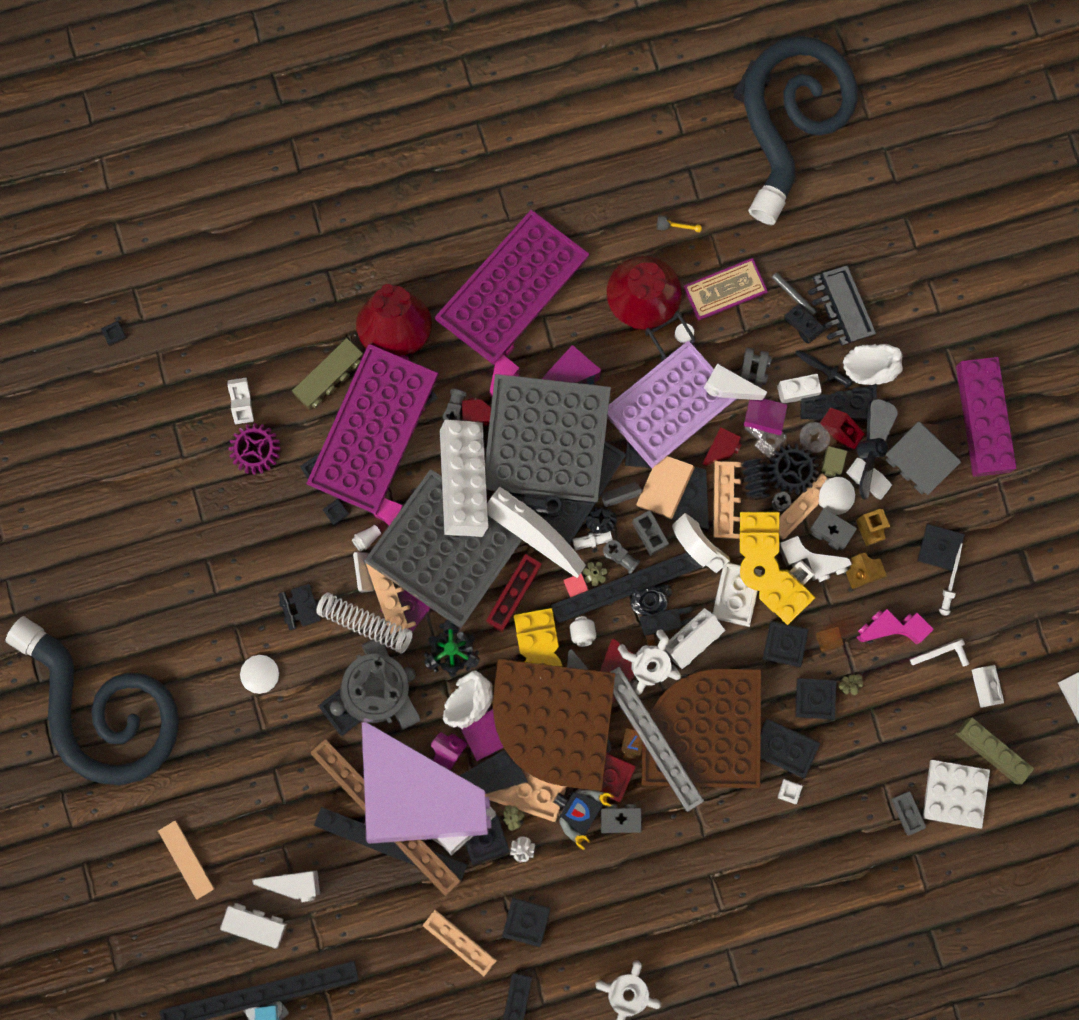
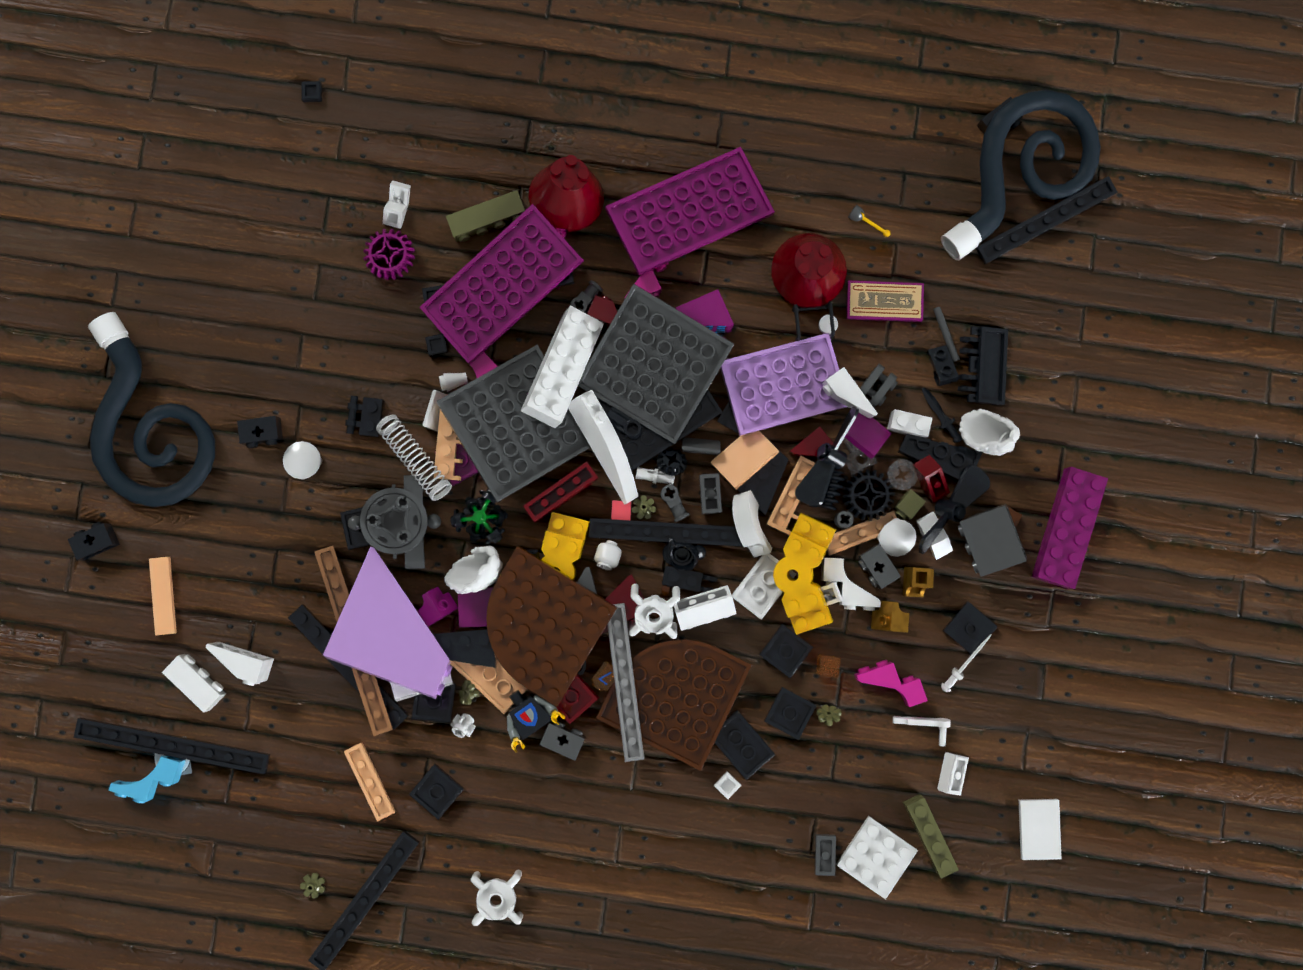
camera: 25 degrees right, 5 degrees up
none -> black brick [68,522,120,561]
none -> black brick [237,416,283,448]
none -> black piece [795,407,859,507]
none -> black plate [976,176,1118,265]

